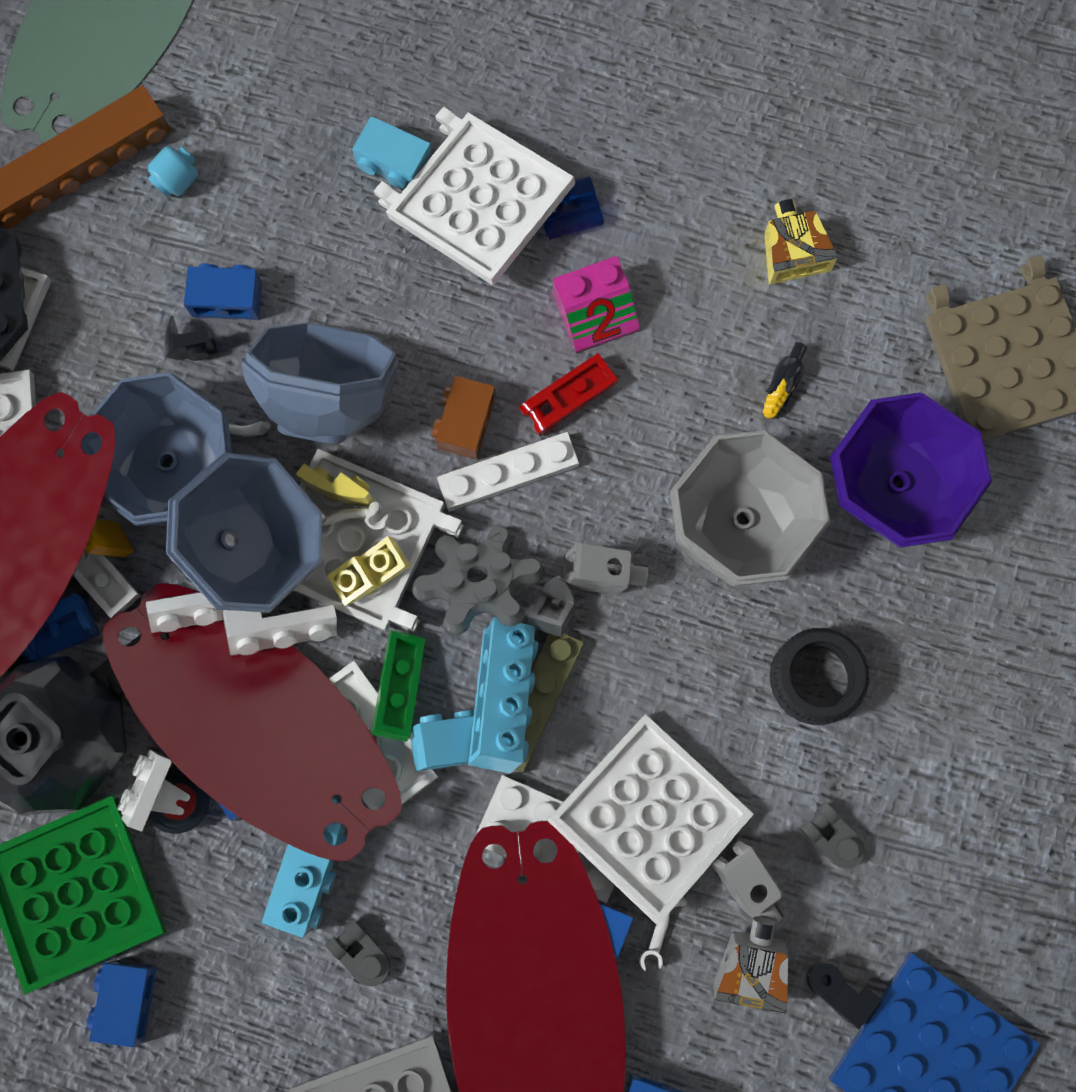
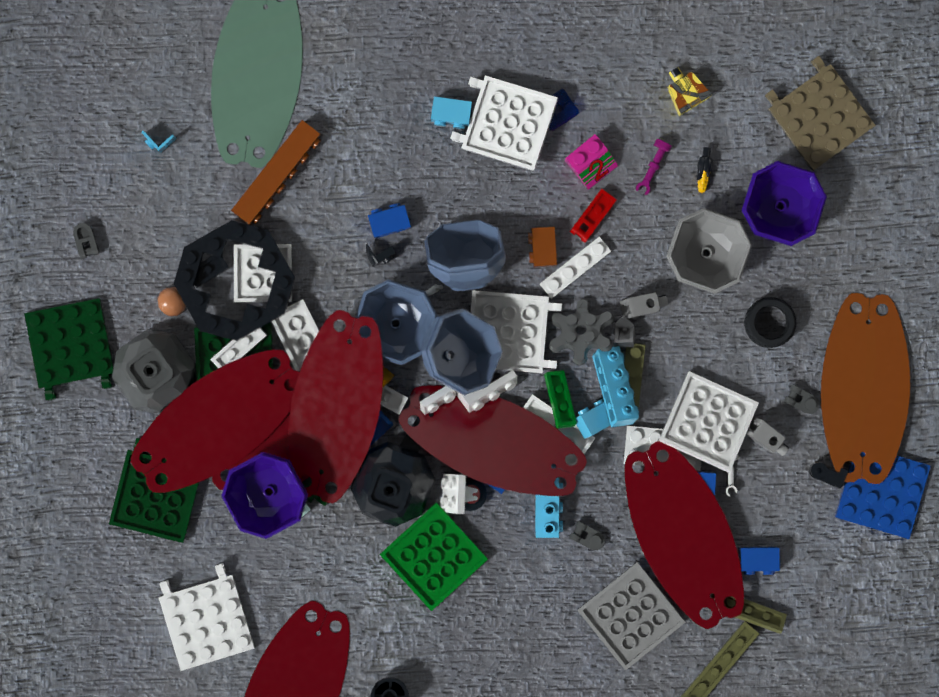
camera: 25 degrees left, 10 degrees up
blue brick [87,961,157,1048] -> none
medium azure head [148,146,198,197] -> none
light yellow slope [296,463,374,507] -> none
white piece [322,502,389,529] -> none
light yellow slope [327,536,411,606] -> none
torso [713,916,788,1014] -> none
none -> magenta piece [636,139,672,195]
none -> dark orange piece [821,293,910,484]

